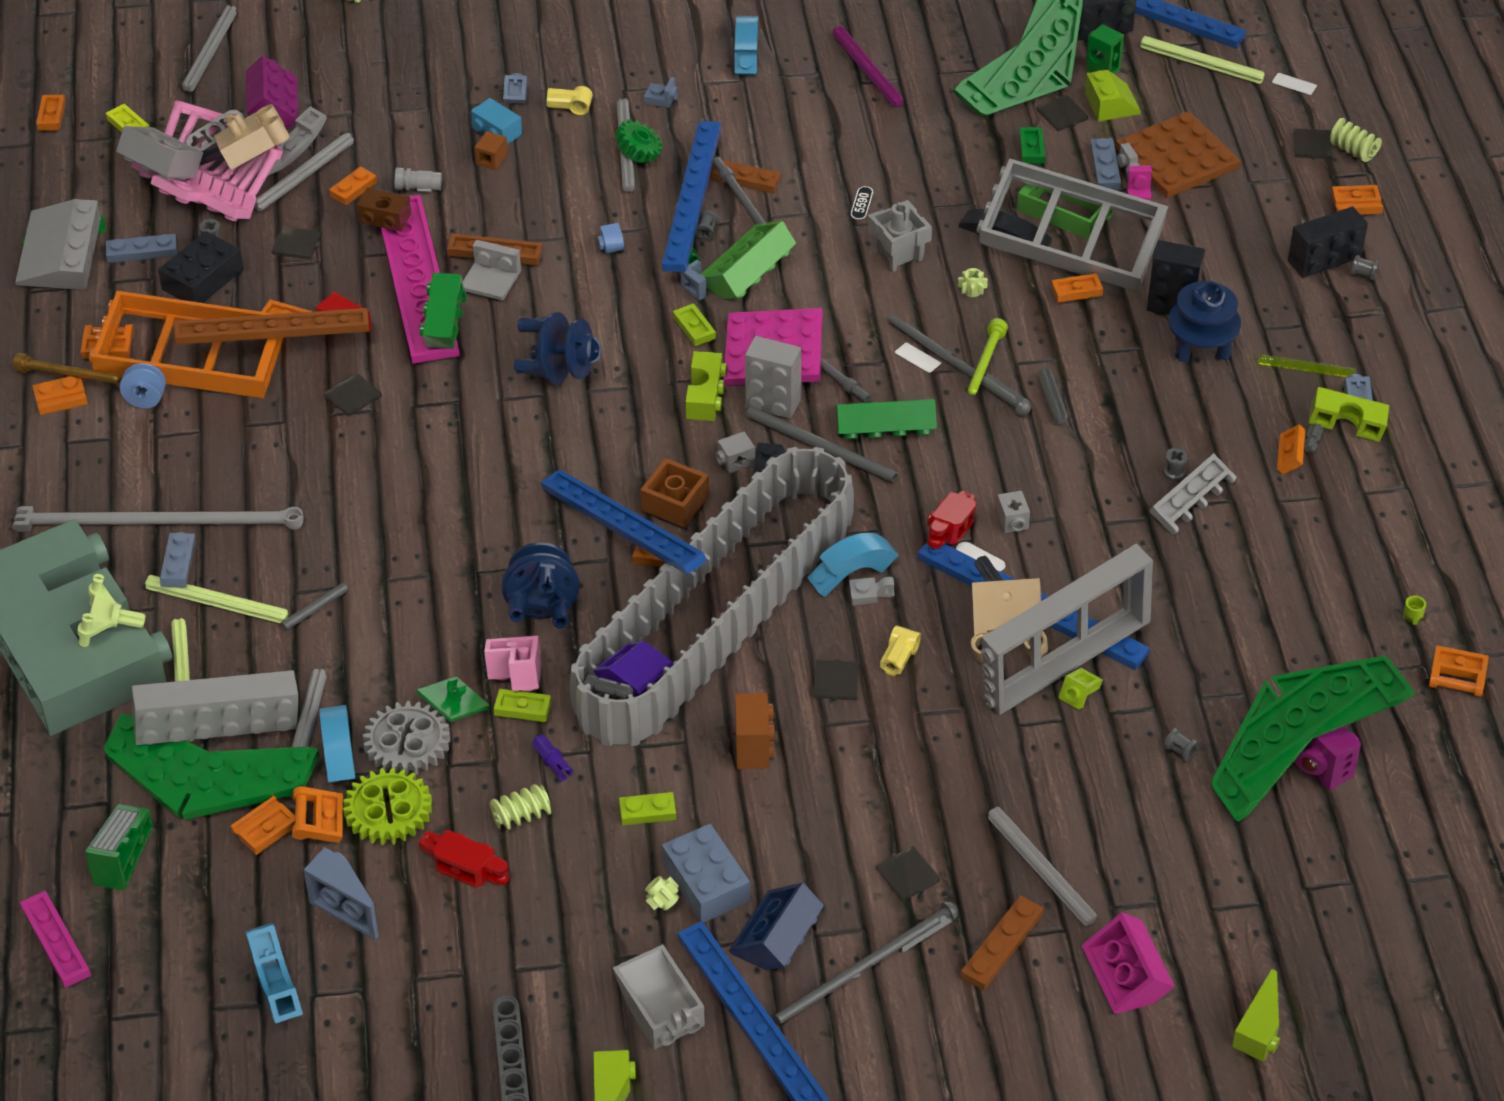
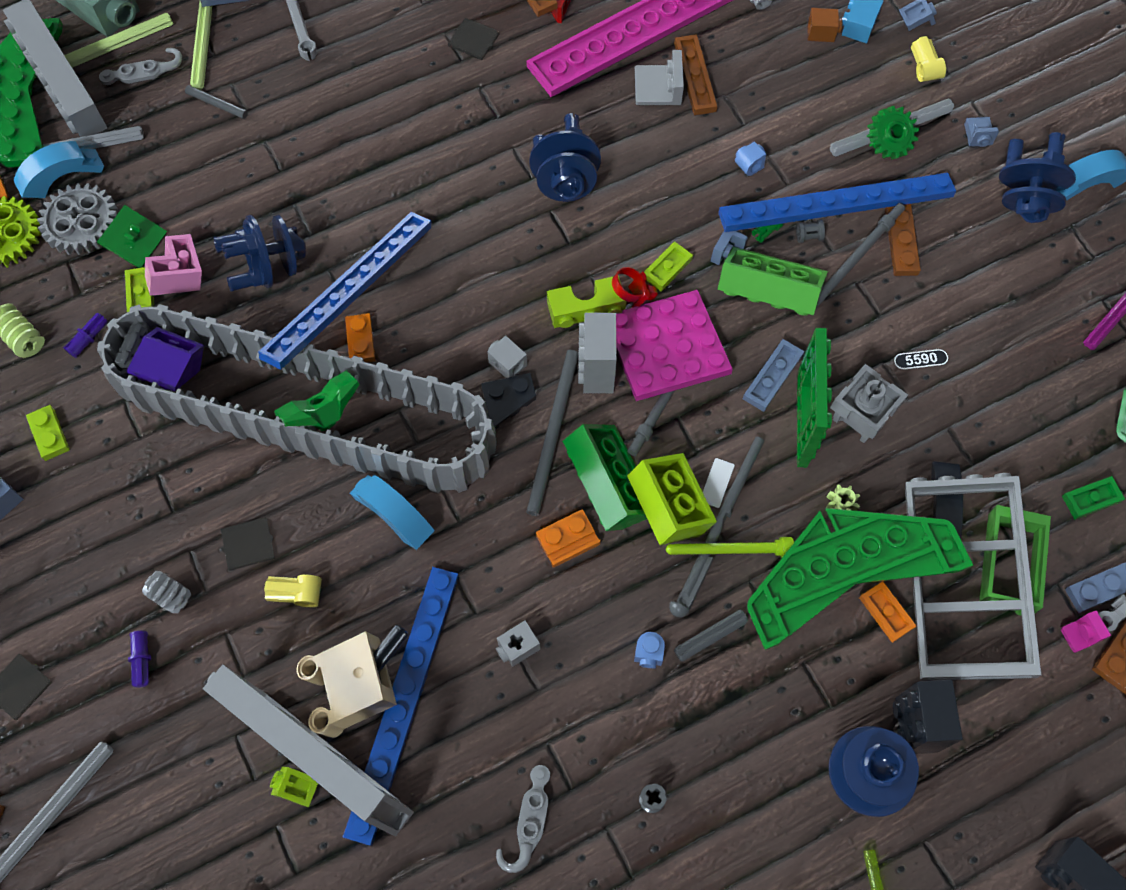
camera: 70 degrees right, 20 degrees up
green wedge [420,273,467,349] -> none
dark orange brick [640,458,709,528] -> none
dark orange brick [735,693,774,769] -> none
light grey plate [849,577,895,606] -> none
red hinge [927,491,977,549] -> none
white sticker [956,542,1005,571] -> none
light grey hinge [1149,453,1236,535] -> none
none -> light grey piece [99,48,182,85]
none -> dark purple axle [128,631,151,688]
none -> light grey gear [142,571,191,613]
none -> green piece [274,371,360,431]
none -> light grey piece [496,765,550,873]
none -> orange plate [536,509,601,568]
none -> red piece [612,267,658,308]
none -> lime brick [627,453,717,545]
none -> medium blue plate [634,632,665,668]
none -> sand blue plate [743,339,804,412]
none -> green wing [747,508,973,651]
none -> green plate [797,328,832,468]
none -> dark blue piece [999,132,1076,223]

